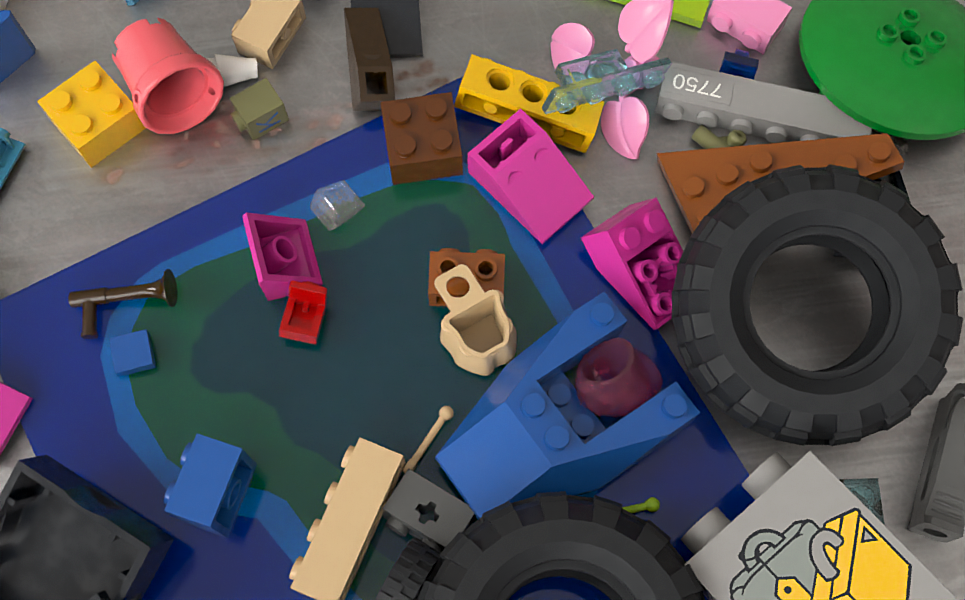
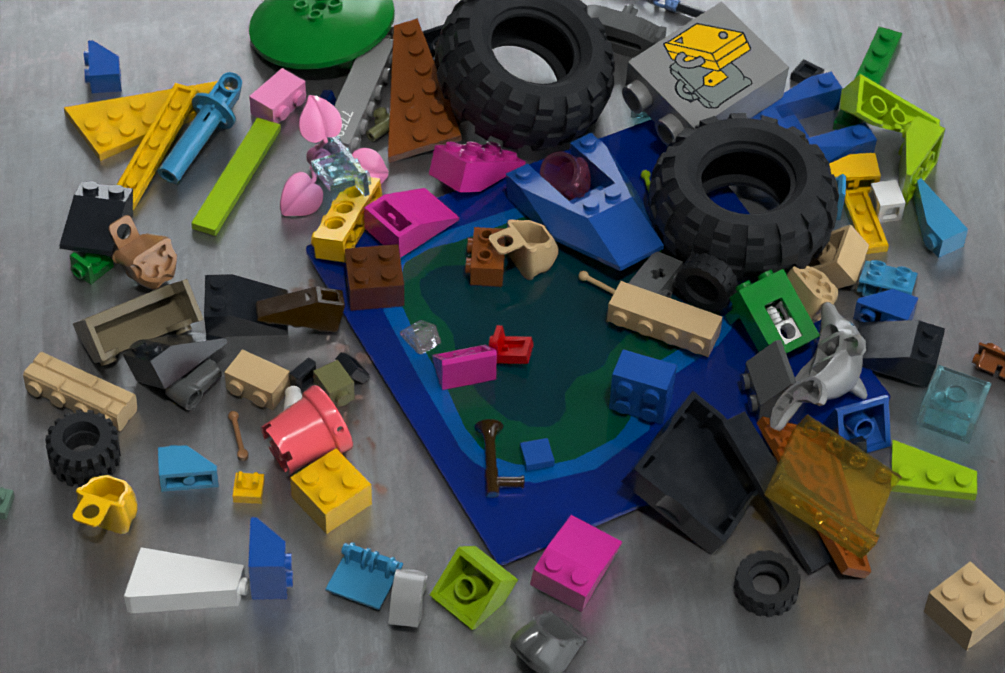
camera: 90 degrees left, 20 degrees down
none -> medium nougat hinge [228,411,249,461]
none -> yellow tile [232,471,265,504]
none -> black tile [289,357,316,393]
none -> black tile [335,352,370,384]

